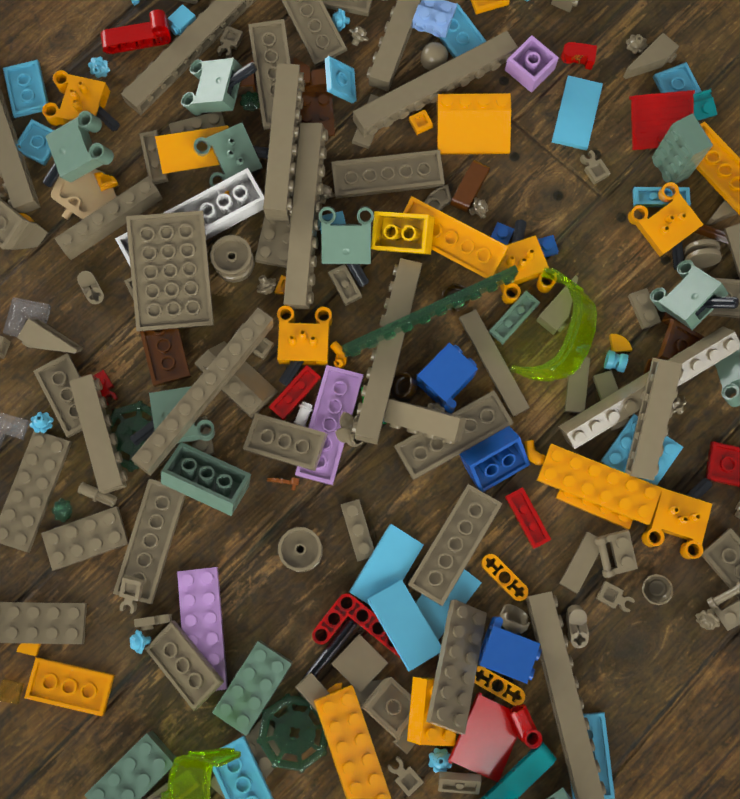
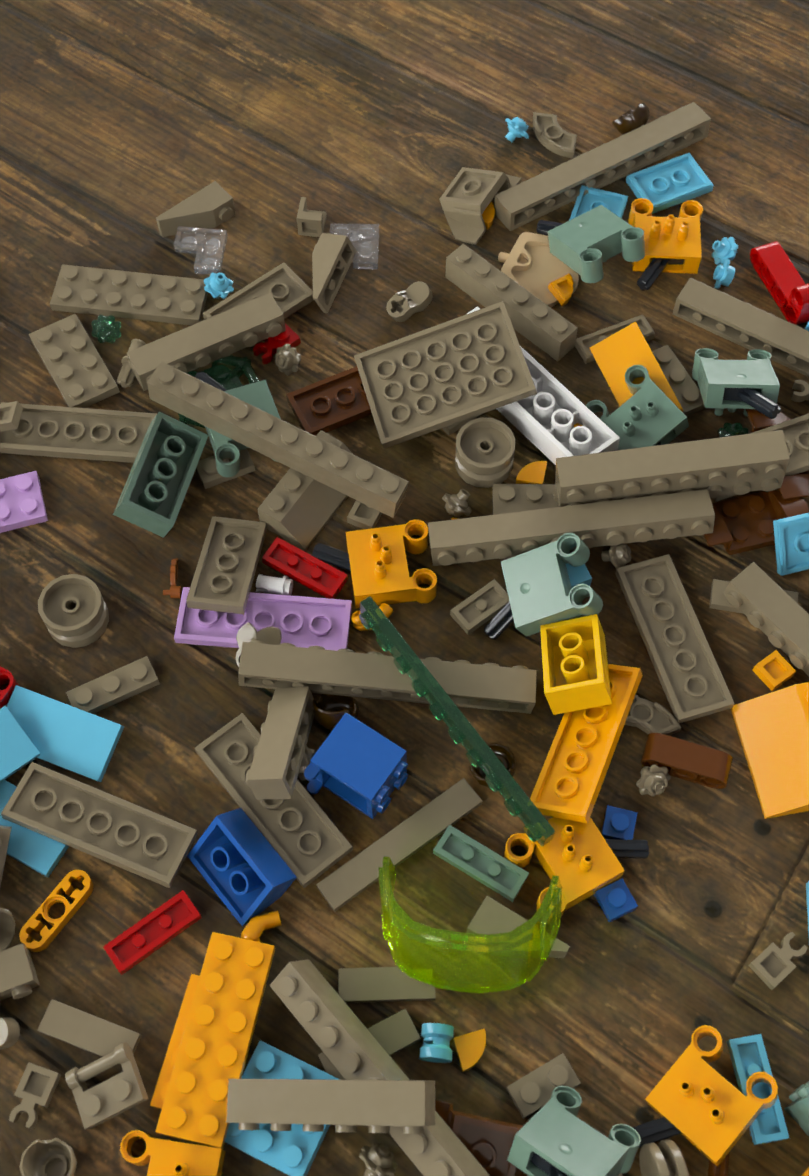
camera: 80 degrees right, 15 degrees down
none -> dark tan plant [275,343,301,376]
none -> light orange tile [516,461,547,484]
none -> medium azure plate [713,259,735,289]

